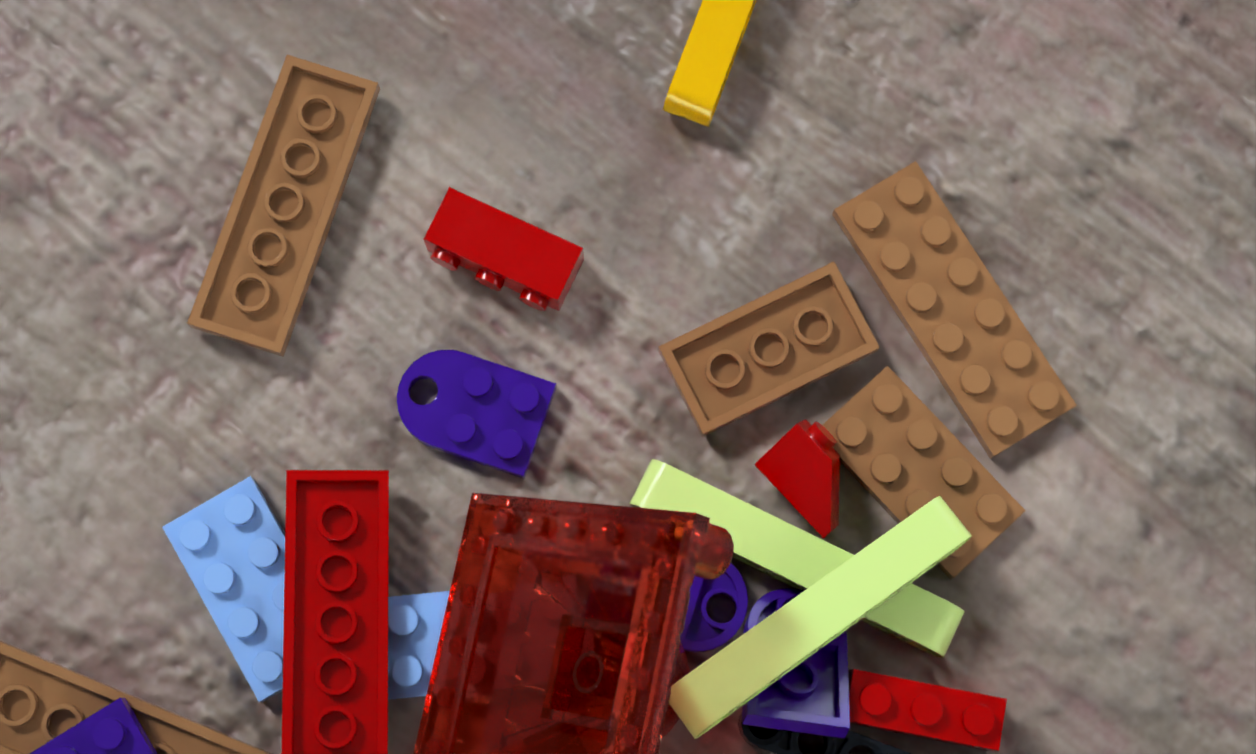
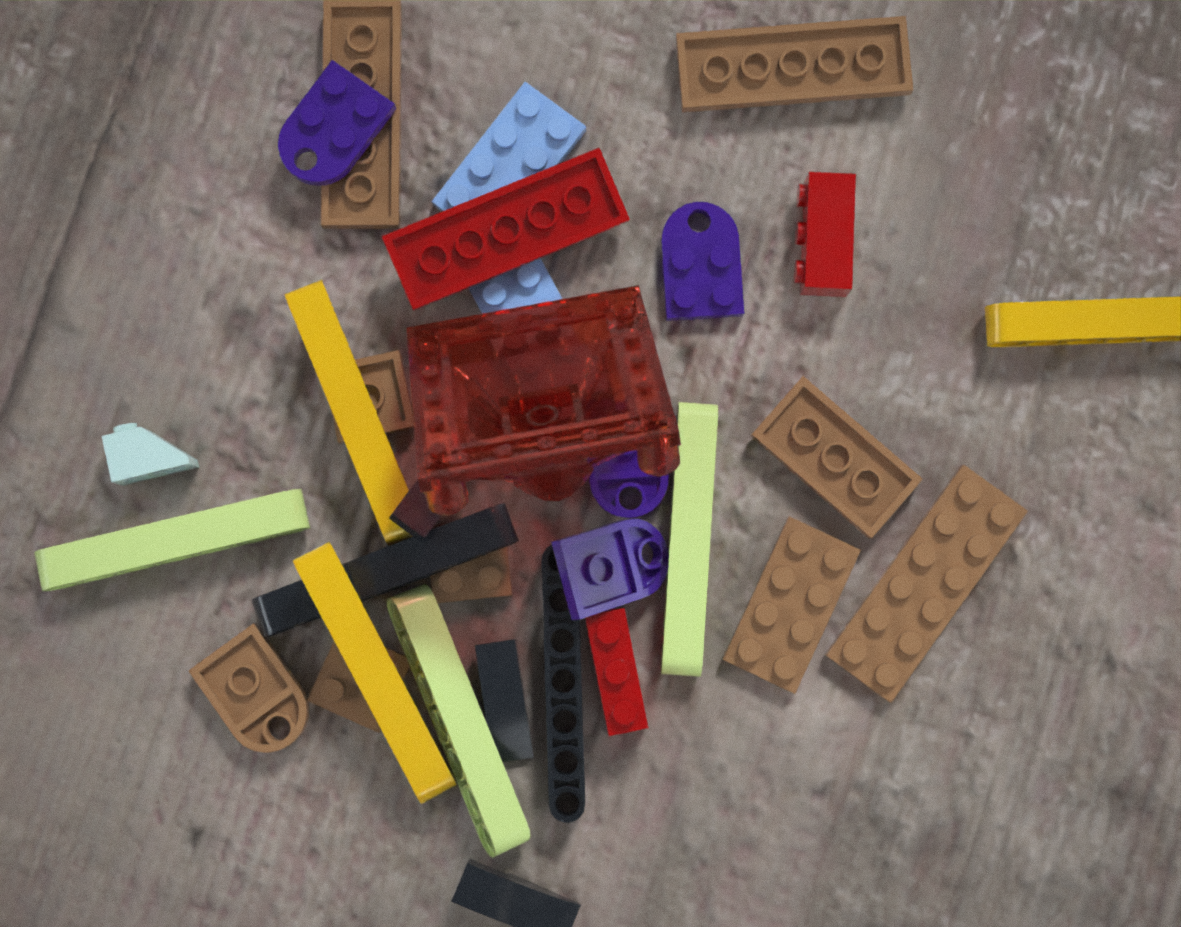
camera: 70 degrees right, 5 degrees up
yellowish green beam [663,496,972,739] -> none
red slope [754,419,840,539] -> none

